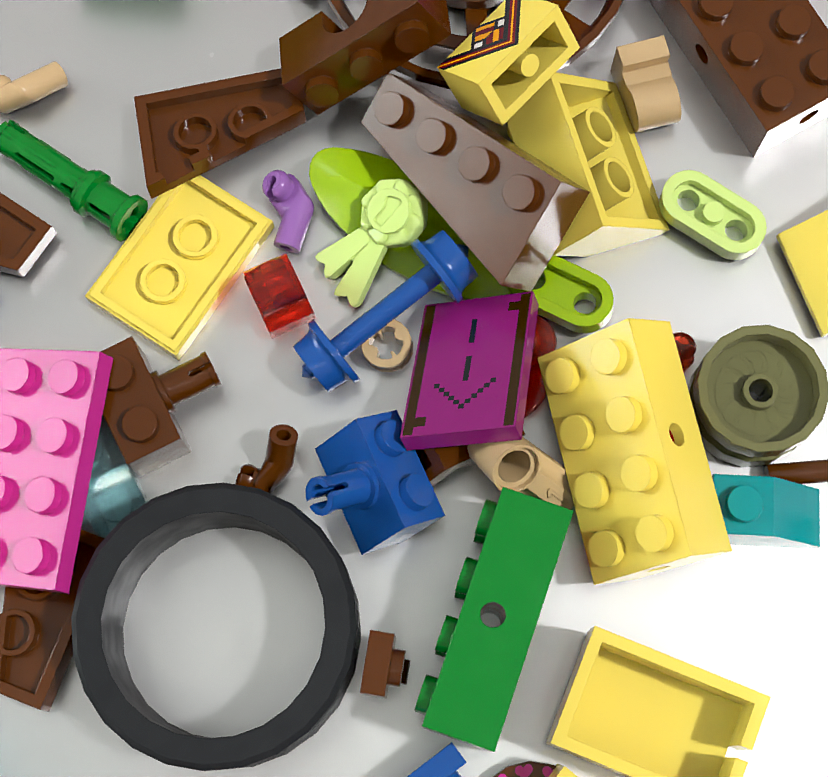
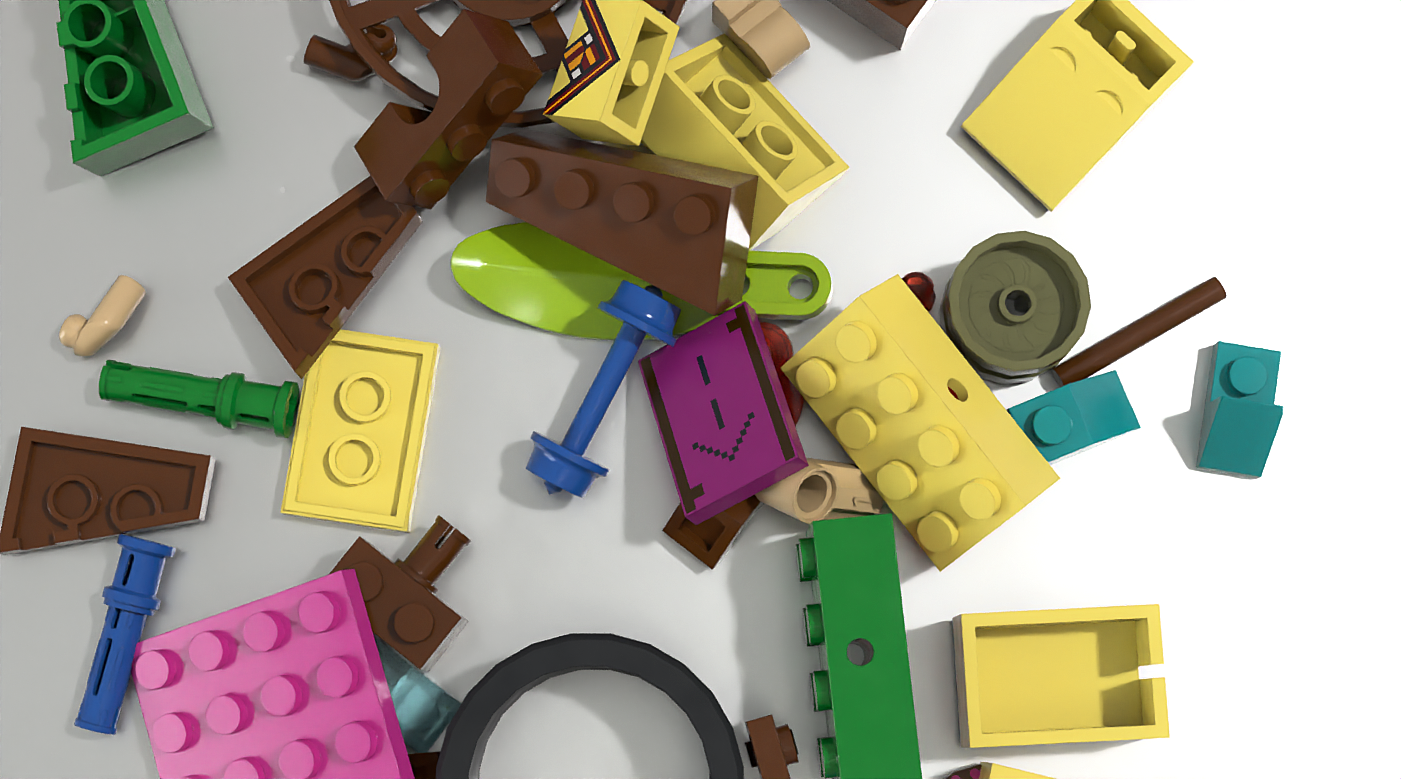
camera: 30 degrees left, 5 degrees up
reddish brown arm [235,424,298,494] -> none
clear red leg [243,253,316,339] -> none
medium lavender arm [262,170,314,254] -> none
blue brick [305,410,445,555] -> none
yellowish green piece [315,179,428,308] -> none
tan bush [361,319,413,372] -> none
yellowish green plate [659,170,767,260] -> none

